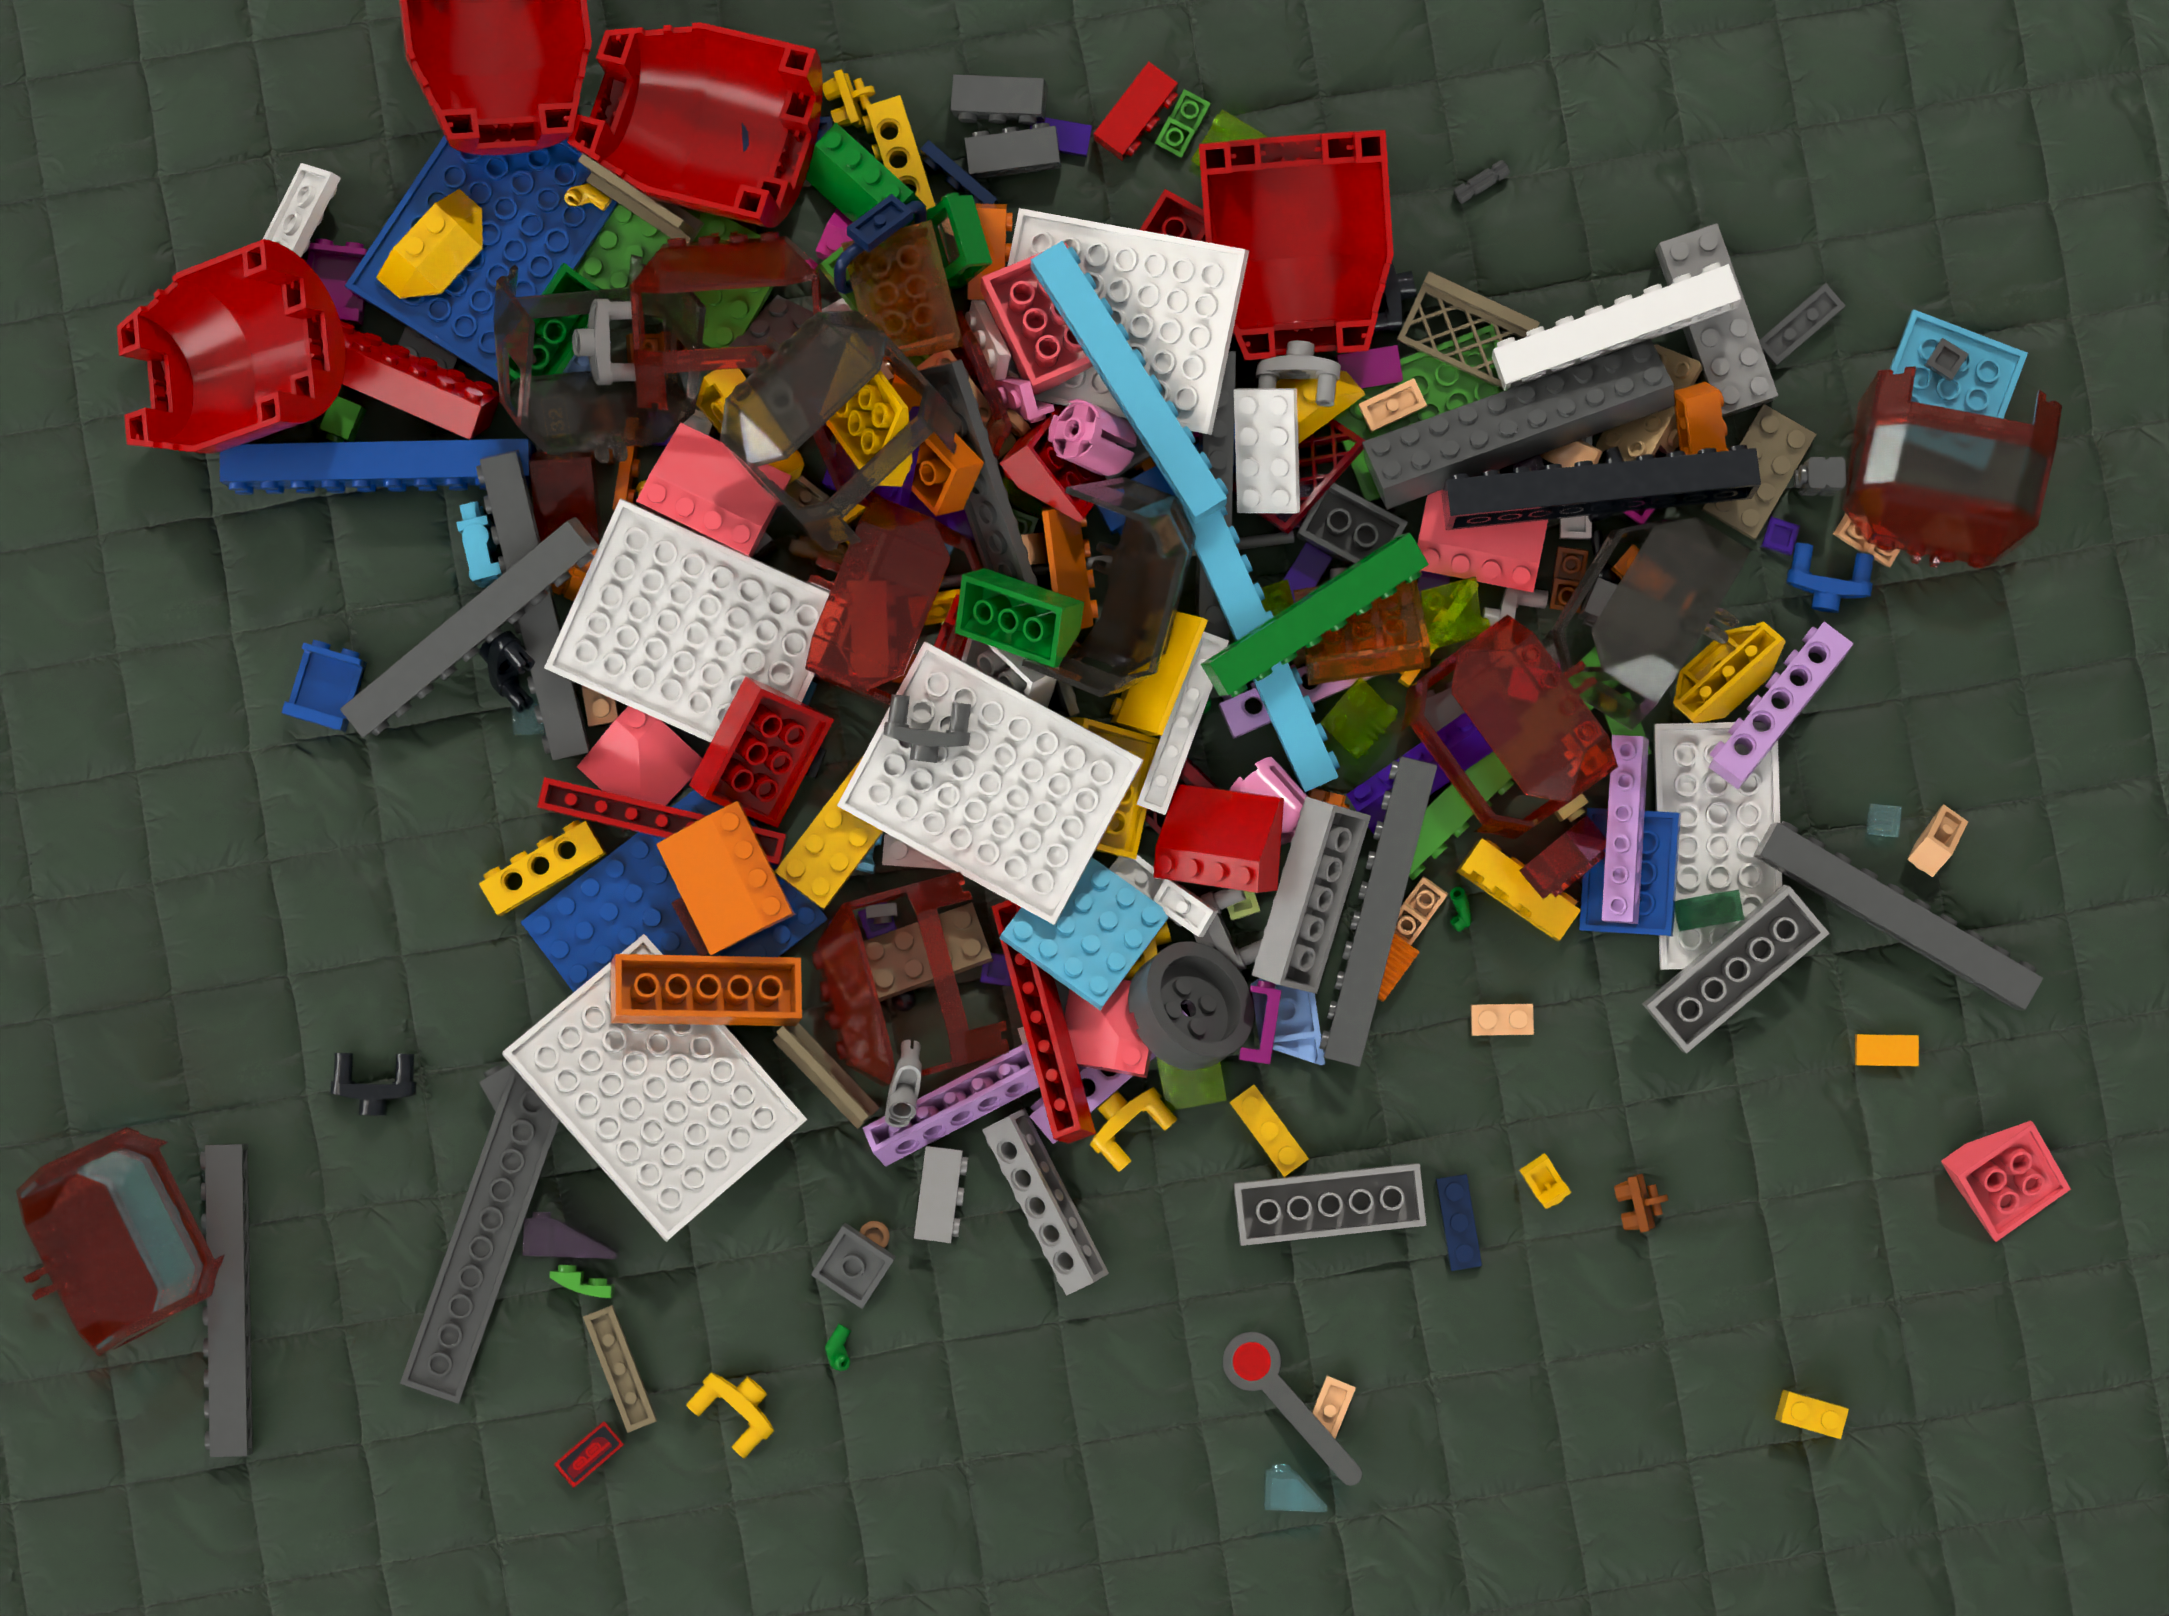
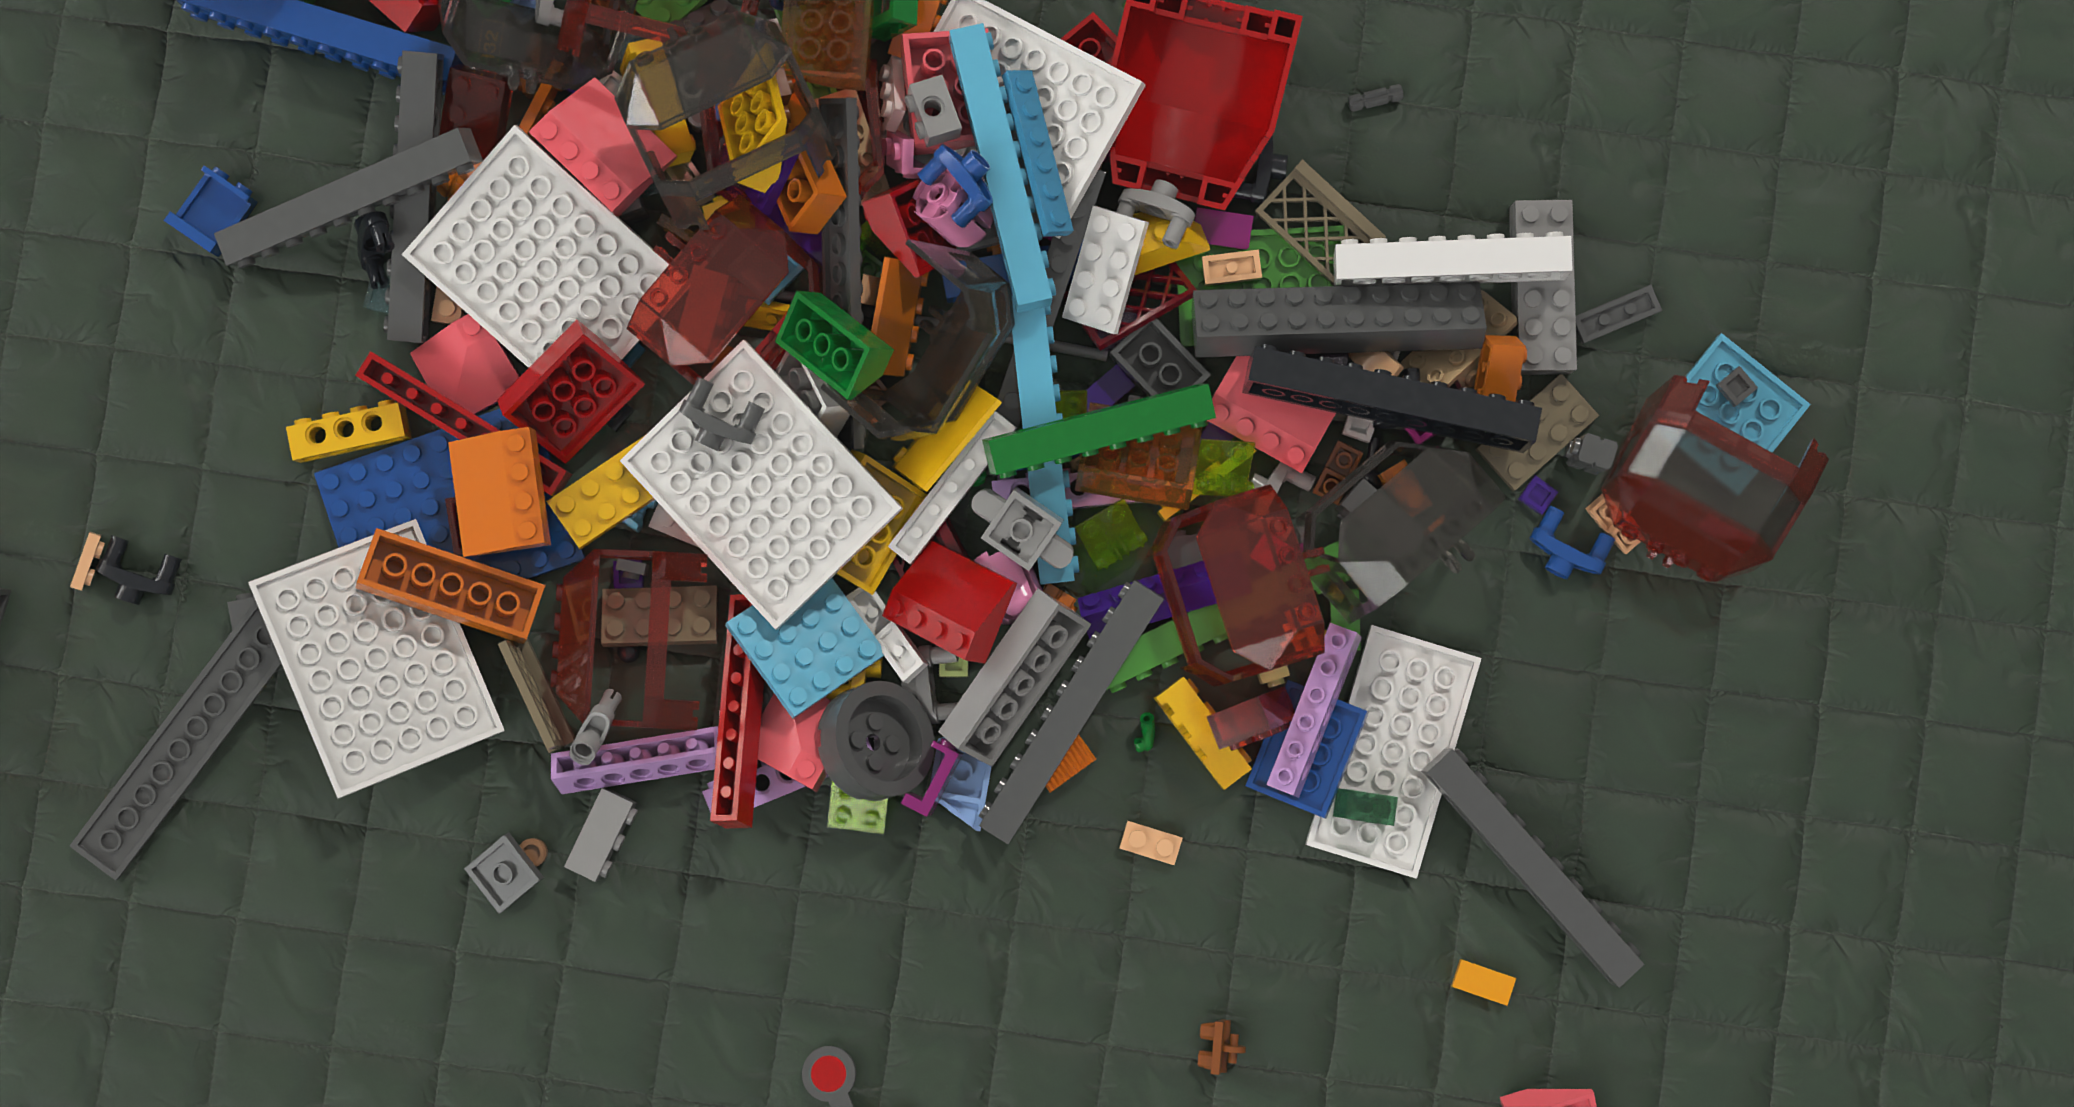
camera: 15 degrees right, 0 degrees up
medium azure hips [456,501,502,588] -> none
clear purple slope [523,1212,619,1259] -> none
bright green slope [550,1265,615,1298] -> none
slope [554,1421,624,1488] -> none
dark tan plate [583,1305,657,1433] -> none
yellow connector [686,1372,775,1459] -> none
green arm [825,1323,851,1371] -> none
dark purple tile [980,953,1011,987] -> none
light grey brick [982,1108,1109,1296] -> none
medium nougat tile [1001,408,1031,437] -> none
yellow connector [1089,1087,1178,1172] -> none
yellow plate [1229,1084,1309,1177] -> none
light grey brick [1233,1163,1427,1246] -> none
light nougat slope [1394,876,1448,945] -> none
dark blue plate [1436,1174,1482,1271] -> none
yellow bracket [1519,1153,1571,1209] -> none
light grey brick [1642,885,1830,1054] -> none
yellow wedge [1673,622,1785,723] -> none
lavender brick [1709,622,1854,789] -> none
clear light blue tile [1866,804,1902,838] -> none
light nougat slope [1907,804,1968,877] -> none
none -> light nougat plate [70,532,105,591]
none -> light grey brick [905,75,962,147]
none -> blue connector [917,144,993,228]
none -> light grey brick [972,487,1074,571]
none -> dark azure plate [1002,70,1074,237]

